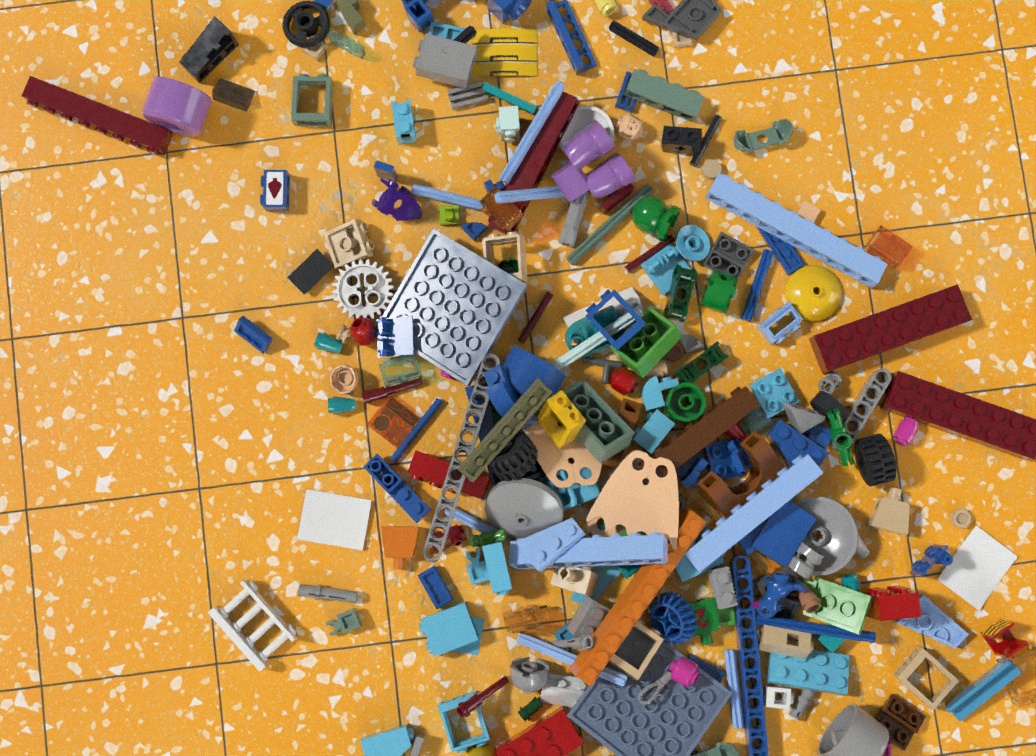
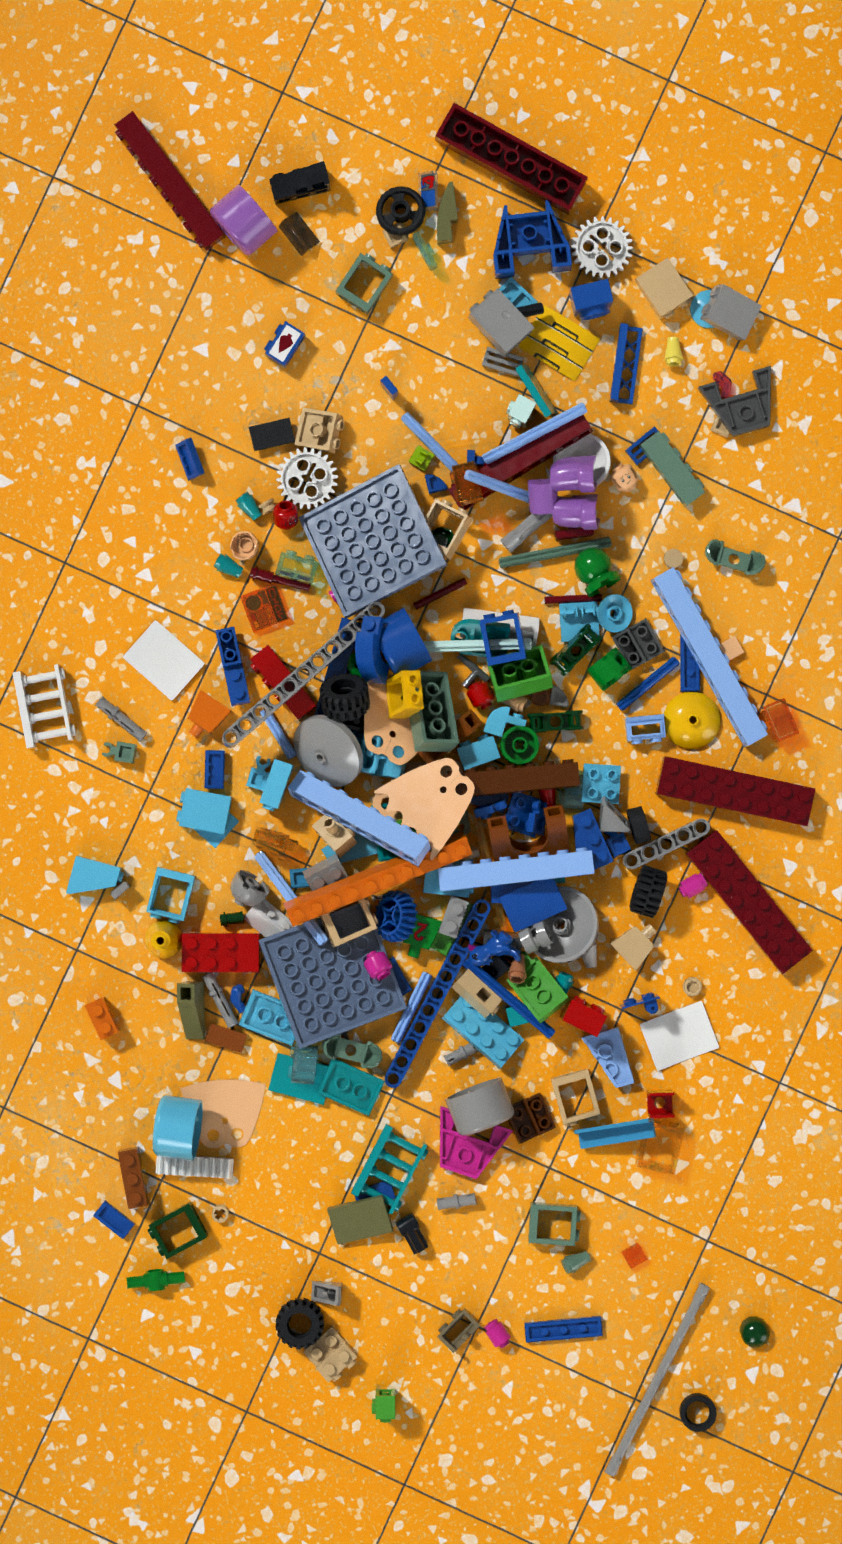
camera: 30 degrees right, 5 degrees up
dark purple piece [372,178,423,221] -> none
hinge [377,316,414,357] -> none
blue bar [390,398,443,463] -> none
medium azure brick [391,99,417,145] -> none
dark red hinge [426,524,468,554] -> none
dark red pin [456,676,509,718] -> none
olive tile [457,378,553,482] -> none
bright green axle [469,529,506,547] -> none
light blue wing [516,518,585,573] -> none
light grey pin [551,634,594,651] -> none
black axle [609,20,659,56] -> none
light grey piece [637,671,671,705] -> none
black brick [661,126,702,155] -> none
black bar [689,115,722,167] -> none
white brick [763,684,794,709] -> none
light grey bush [818,371,842,394] -> none
green pin [827,409,855,467] -> none

